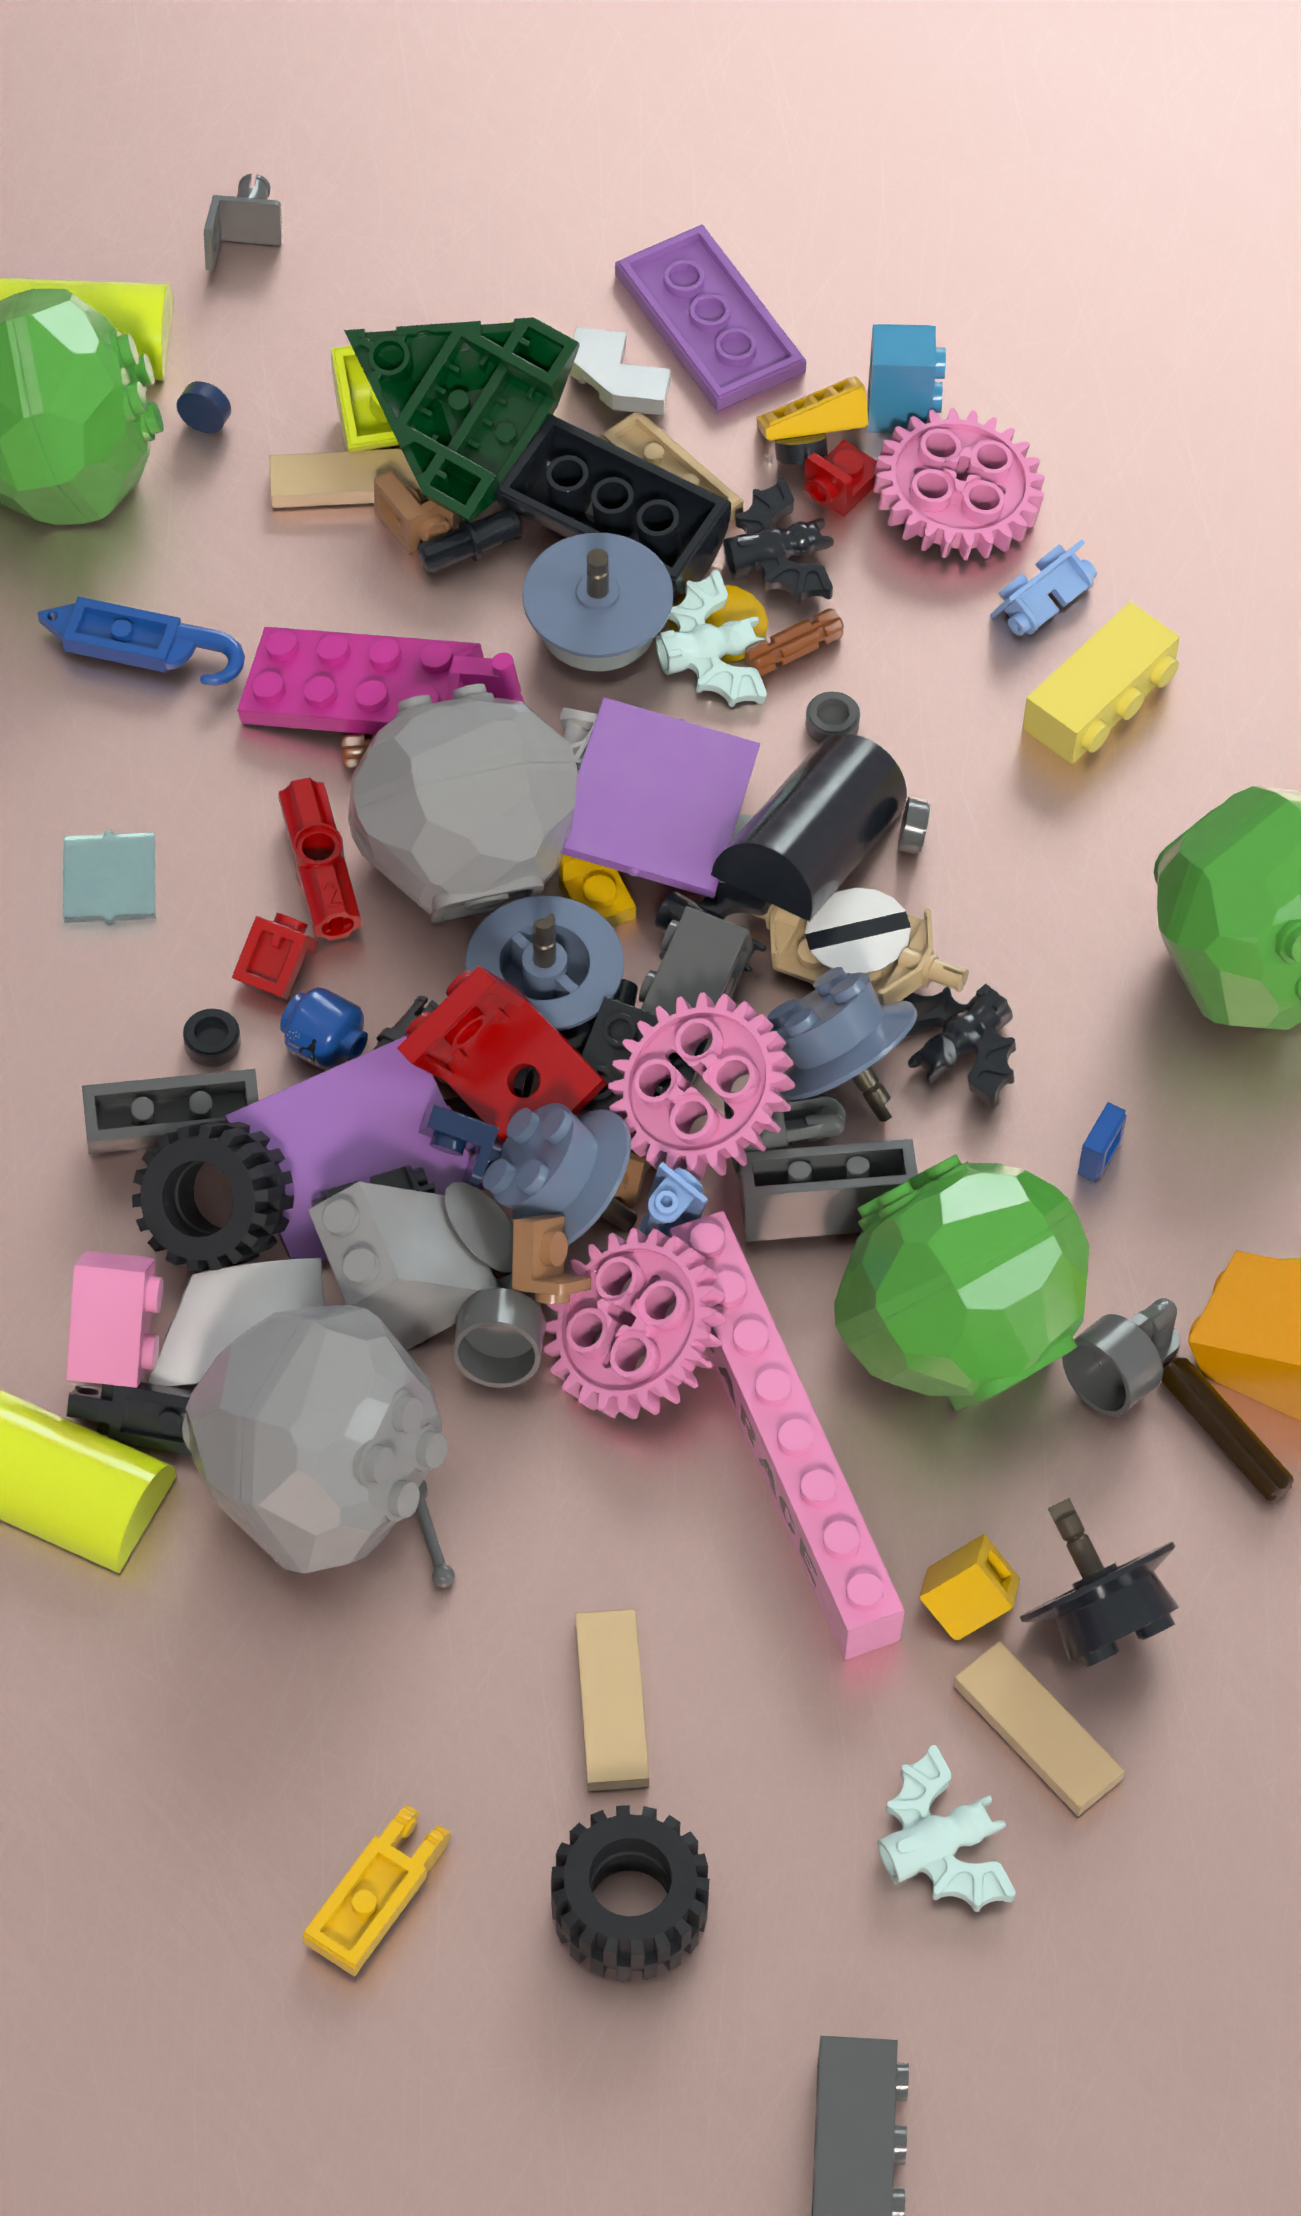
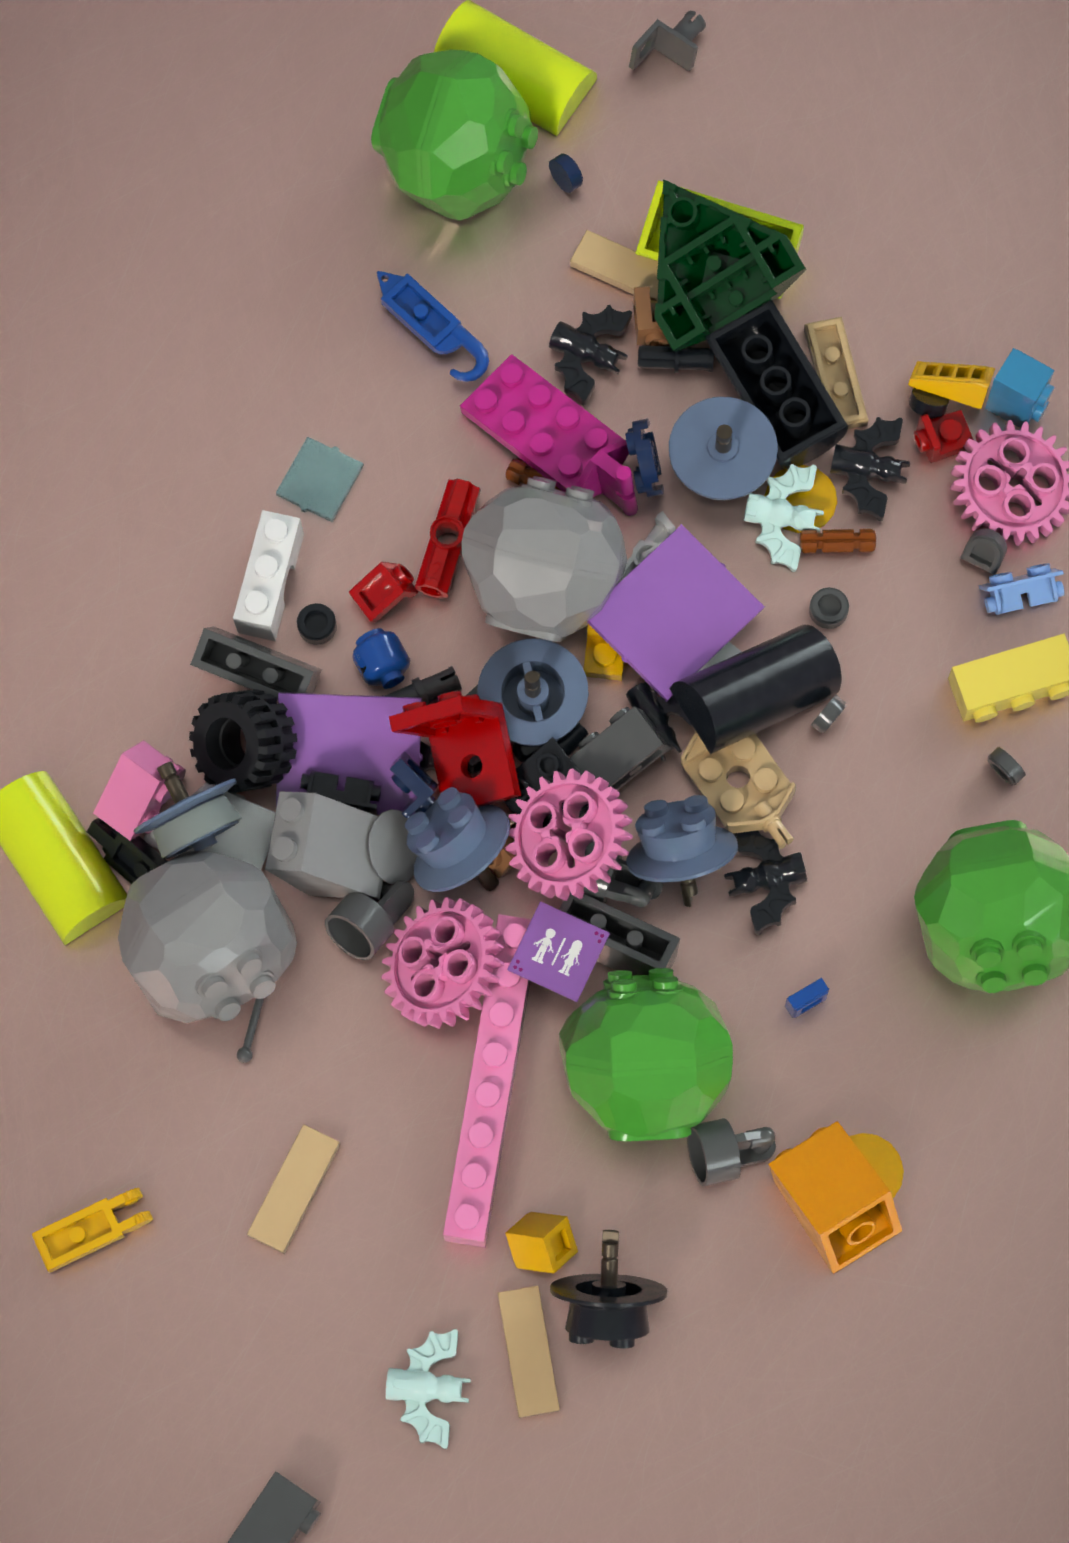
camera: 35 degrees right, 15 degrees up
medium nougat bracket [512,1214,591,1304] -> none
black tyre [551,1805,710,1982] -> none
tile [570,327,671,415] -> none
medium lavender tile [615,224,806,412] -> none
light blue hinge [640,1162,708,1237] -> none
white sticker [805,888,911,974] -> none
dark brown axle [1162,1357,1294,1502] -> none
none -> piece [133,761,242,859]
none -> white arch [233,510,304,641]
none -> medium lavender sticker [507,901,610,1002]
none -> black animal [549,305,632,405]
none -> dark blue plate [625,418,664,498]
none -> dark grey tile [960,529,1007,575]
none -> dark grey tile [988,747,1026,785]

